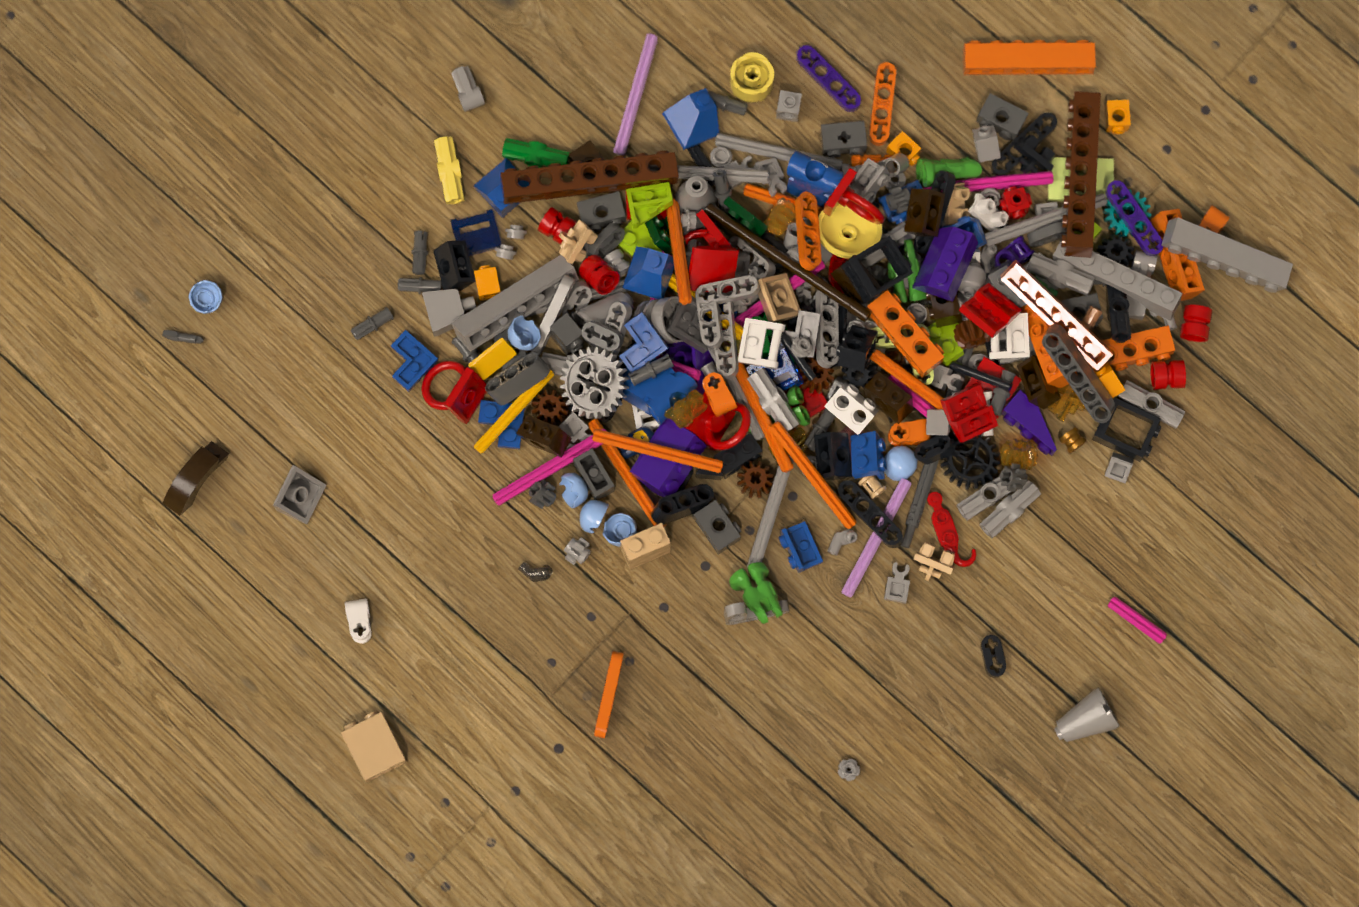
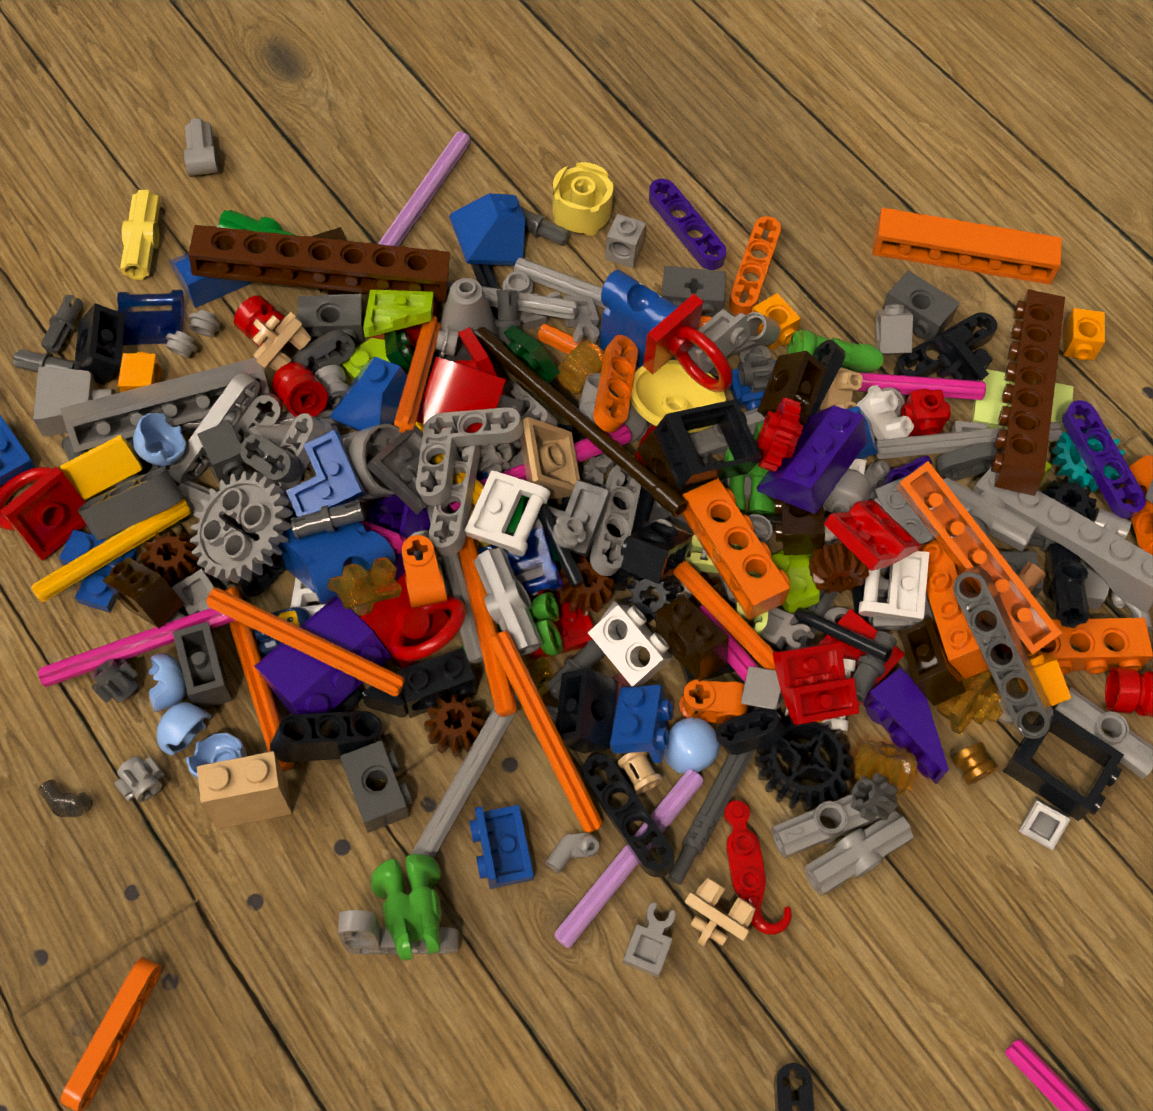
camera: 10 degrees right, 15 degrees down
none -> red gear [756,397,803,472]

